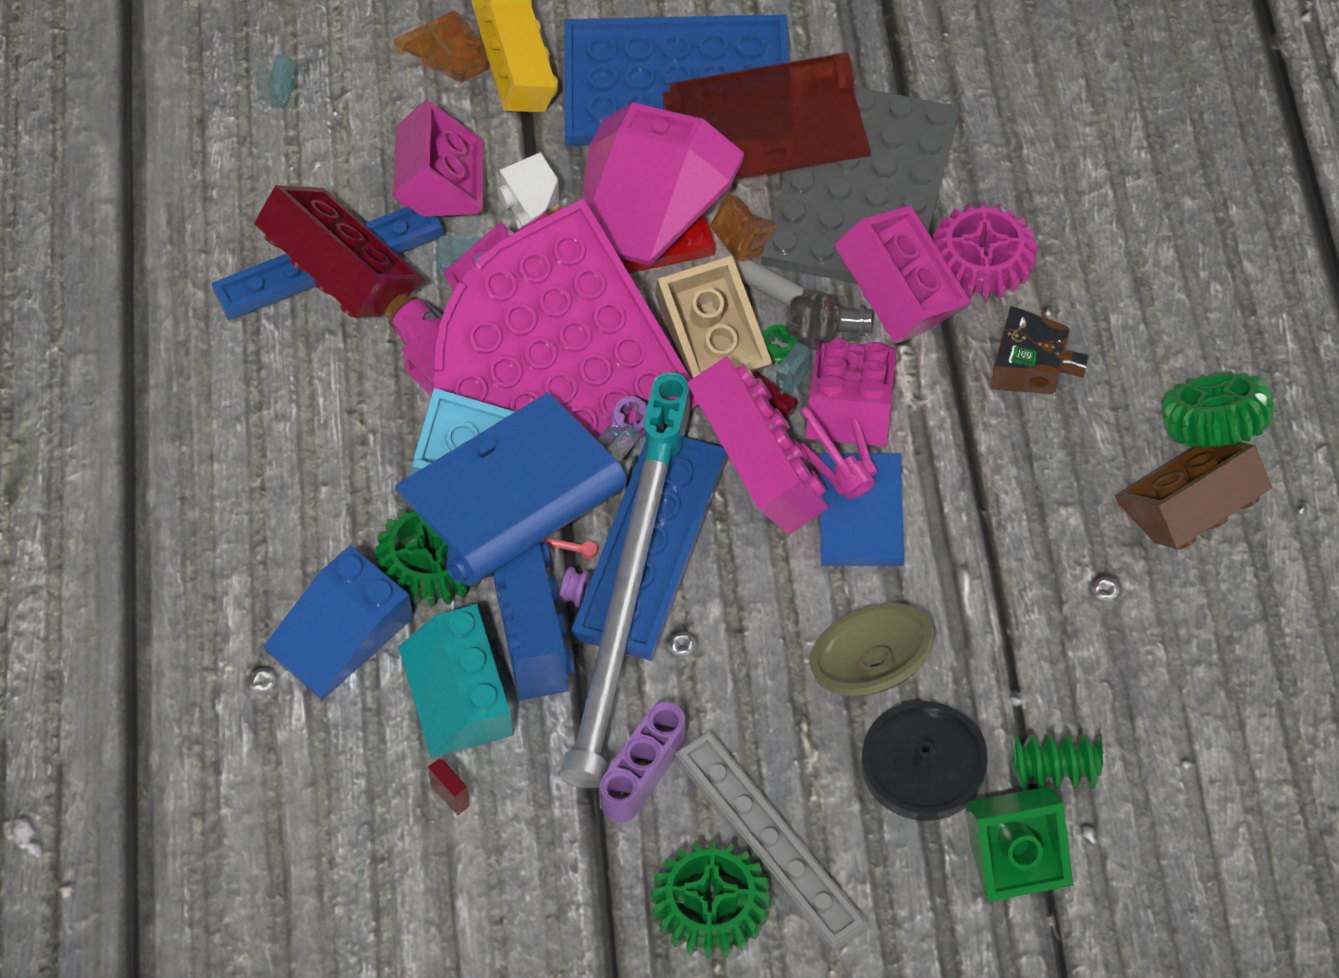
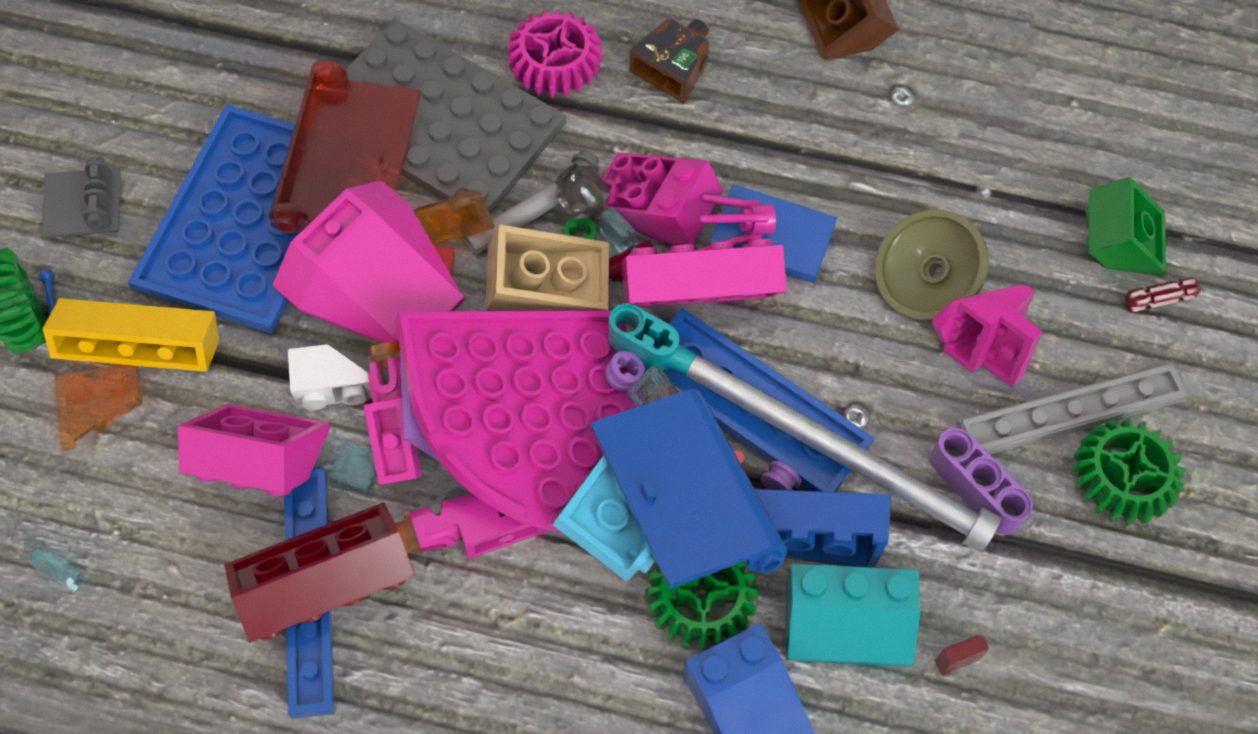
camera: 75 degrees left, 5 degrees up
dark pink slope [834,205,972,343] -> none
black piece [861,701,988,821] -> none
green piece [1011,734,1103,789] -> none
none -> dark pink piece [932,284,1043,387]
none -> axle [1125,277,1200,312]

